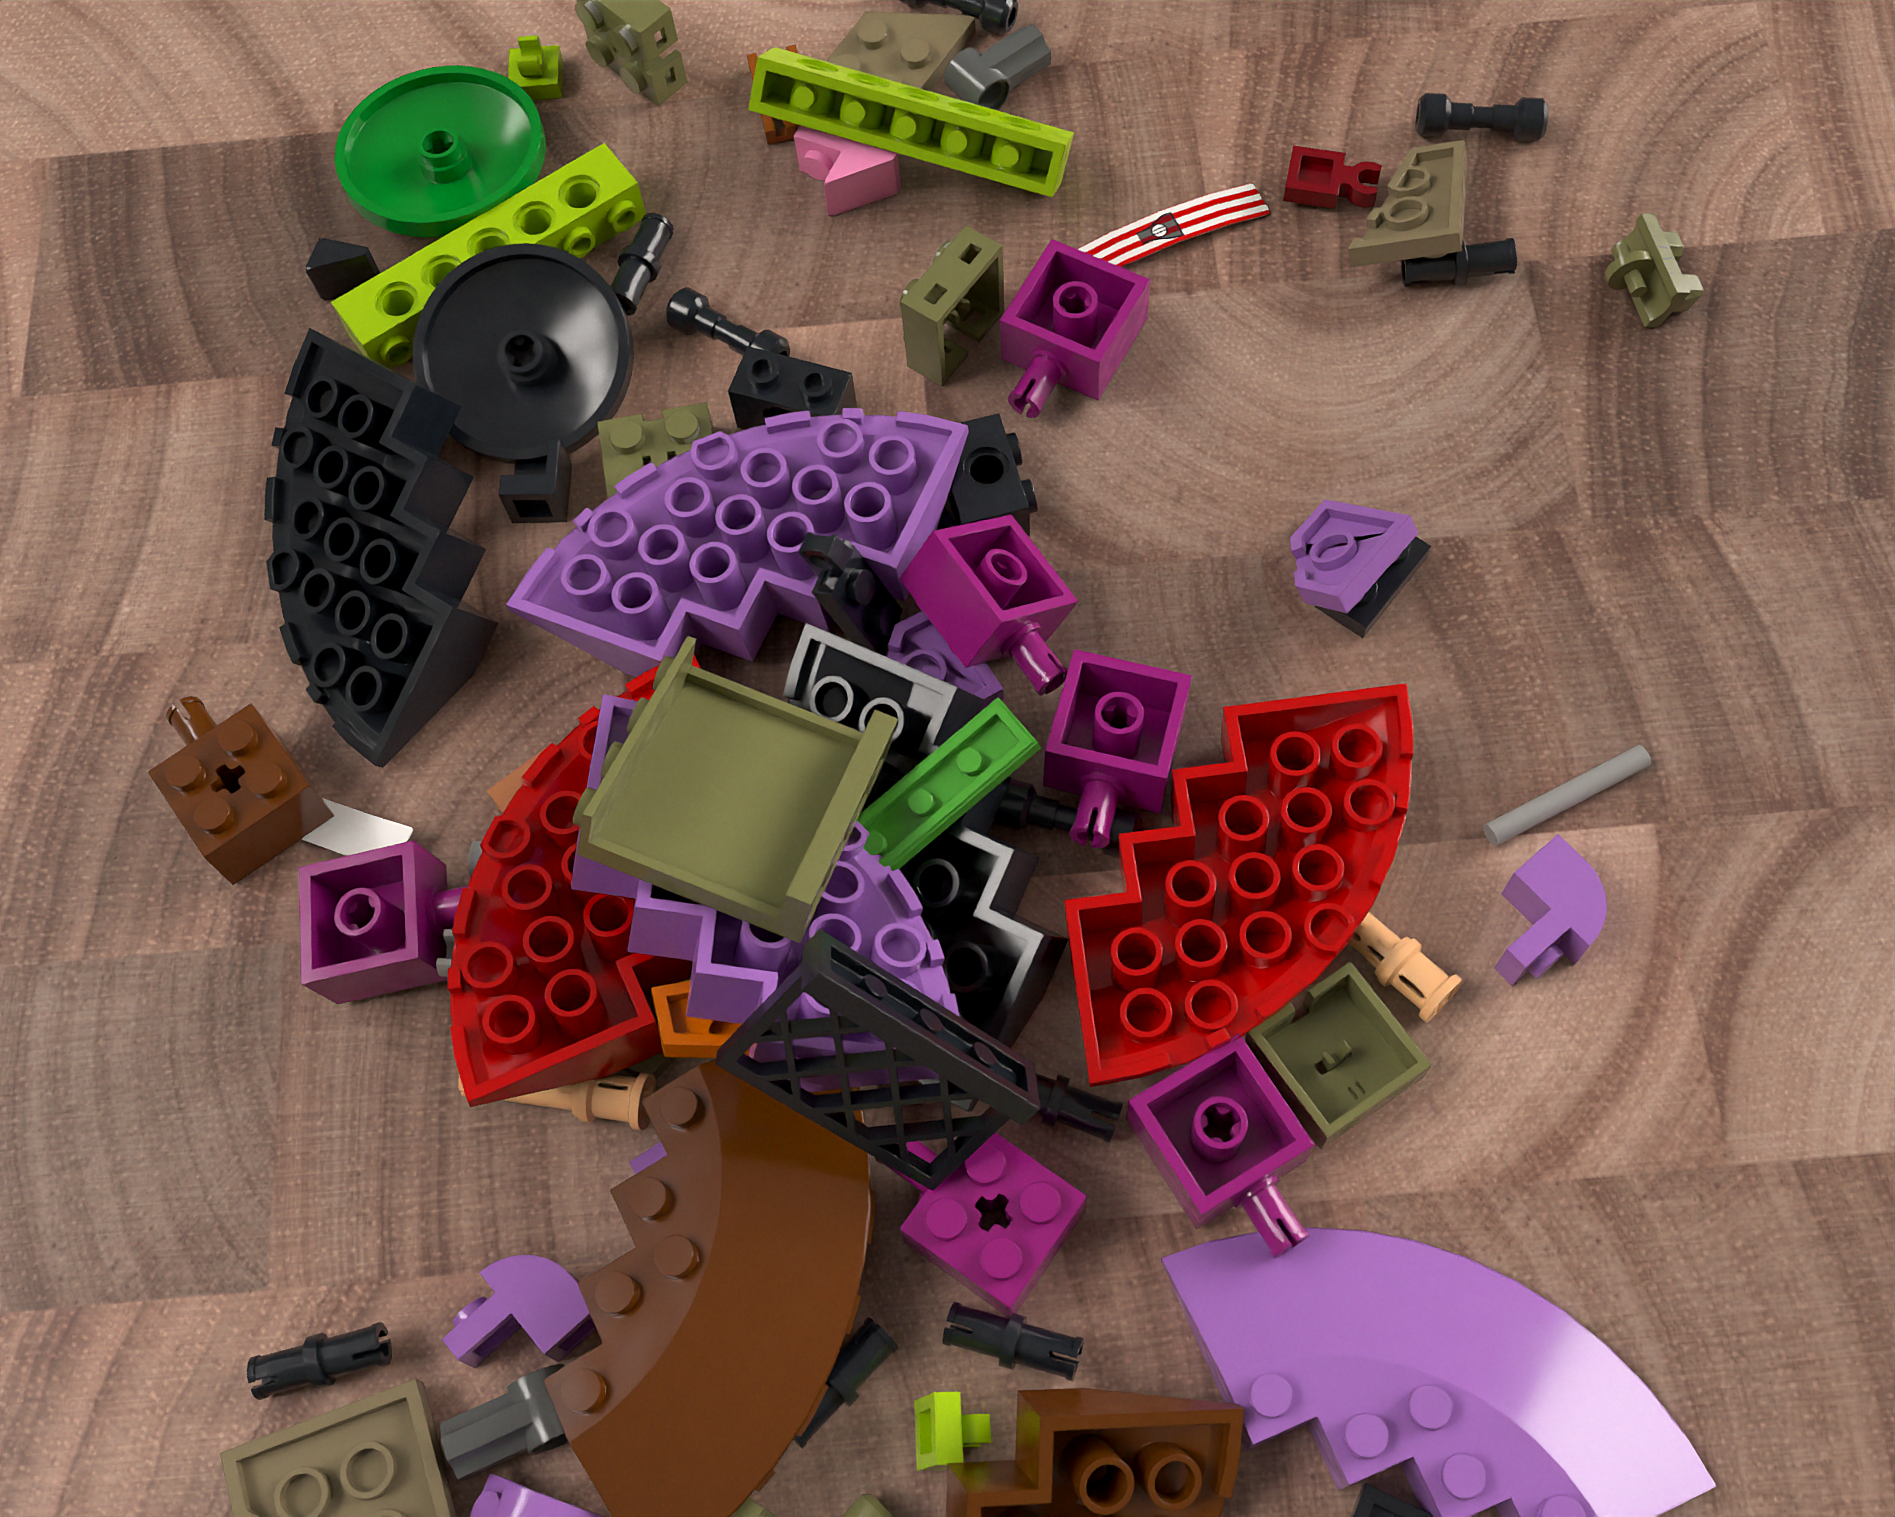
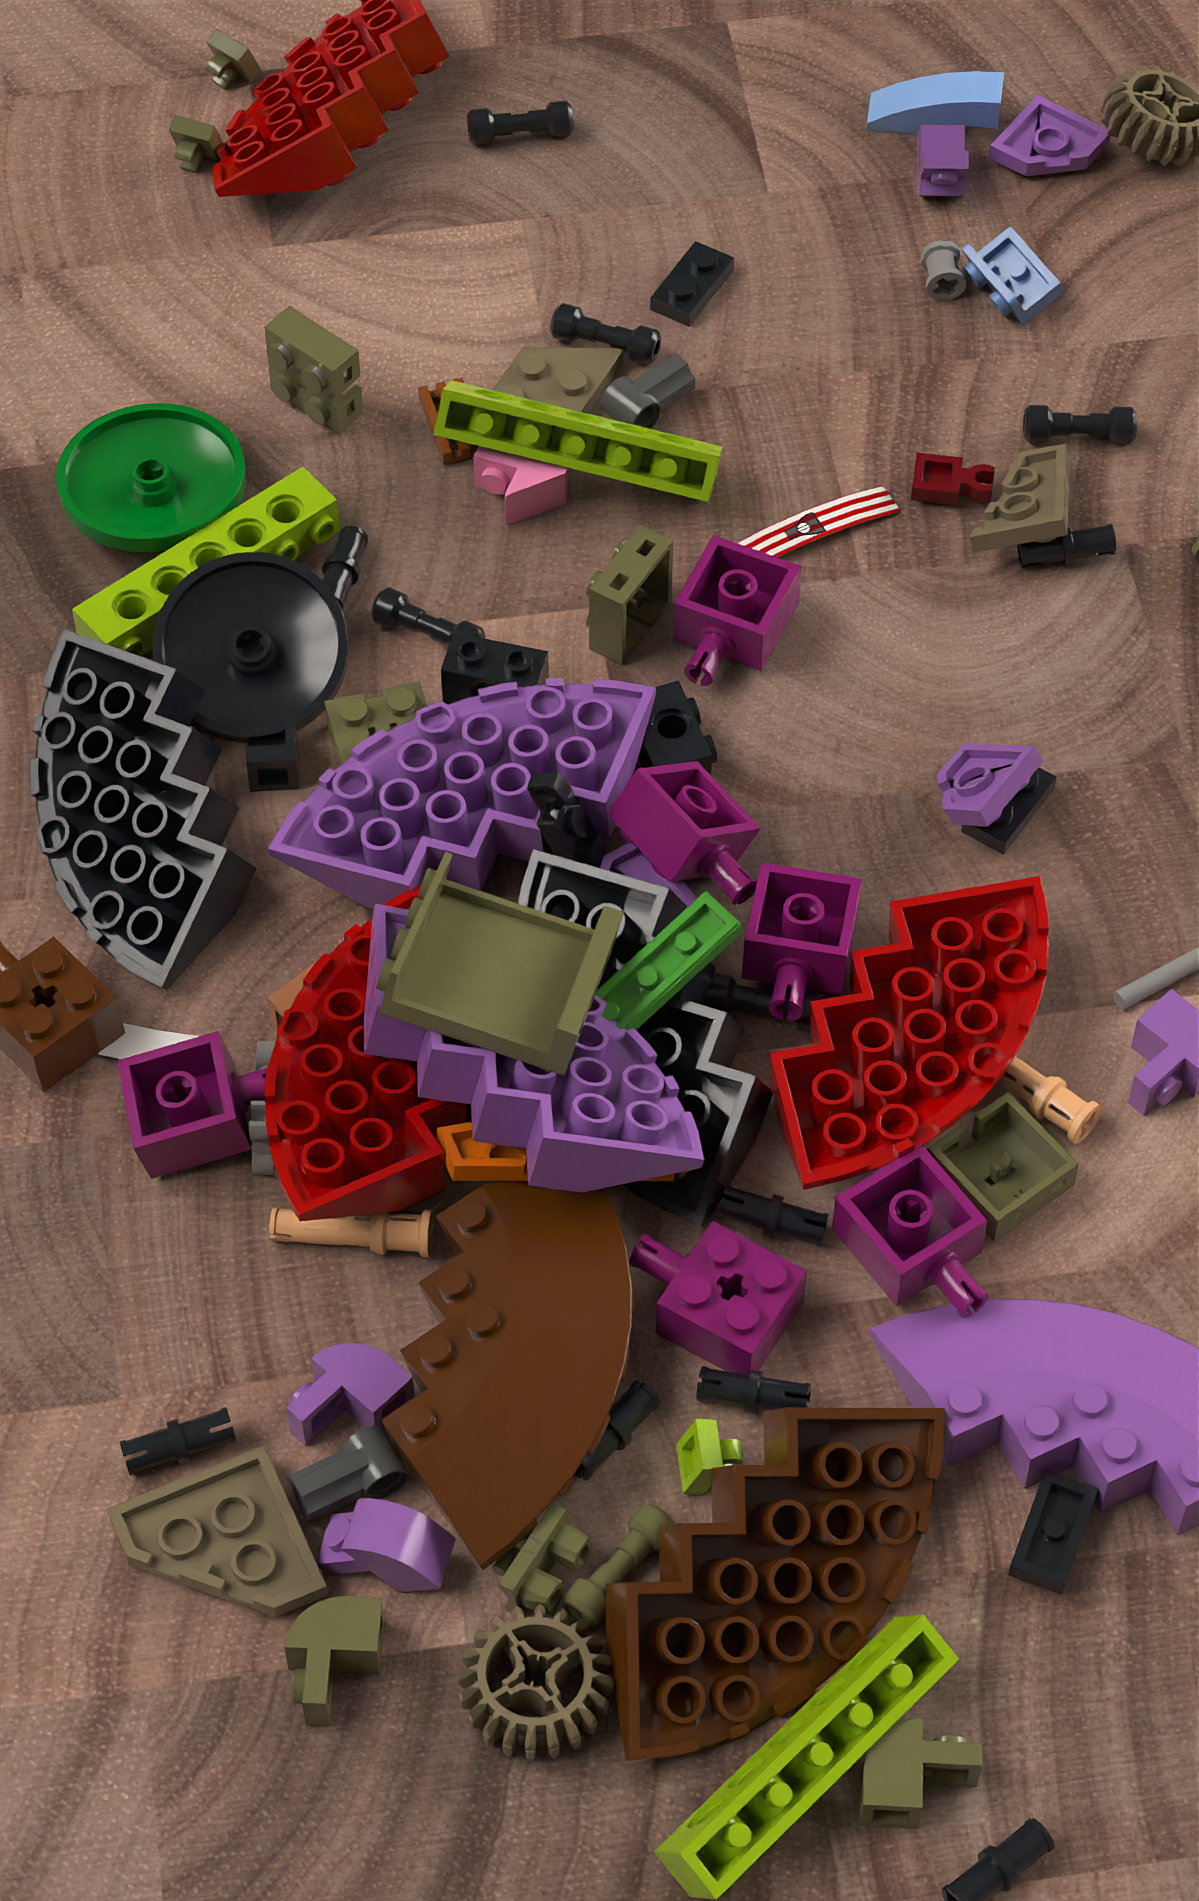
camera: 10 degrees left, 10 degrees down
black slope [306,238,380,300] -> none
lime tile [508,35,563,100] -> none
black fence [716,929,1040,1191] -> none

